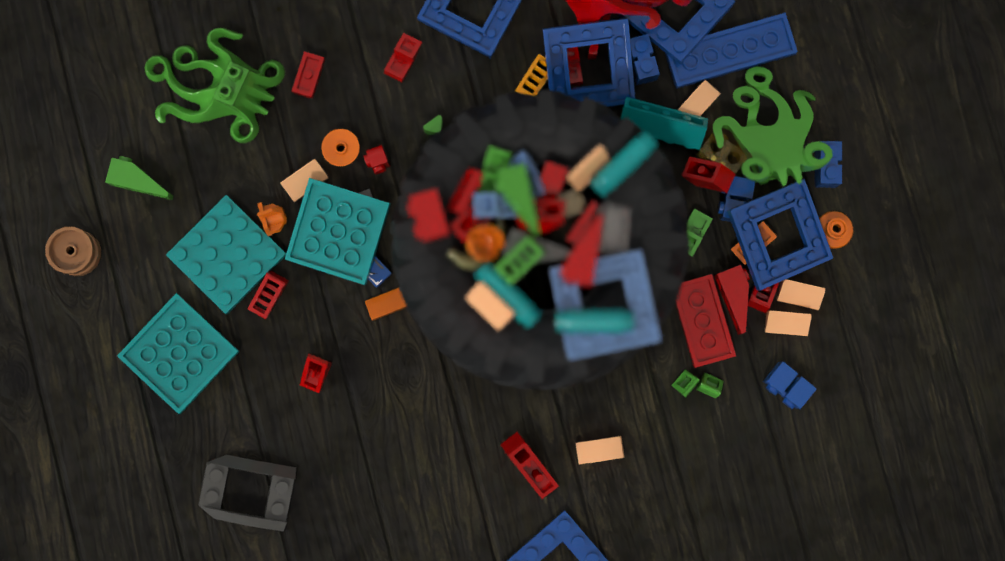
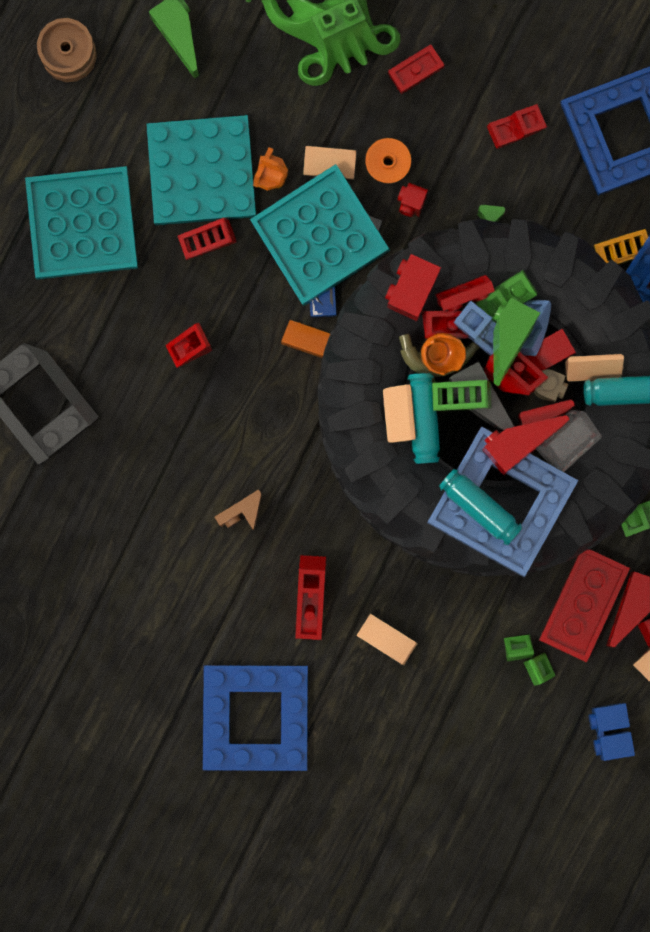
camera: 45 degrees right, 0 degrees up
none -> medium nougat slope [215,489,262,530]

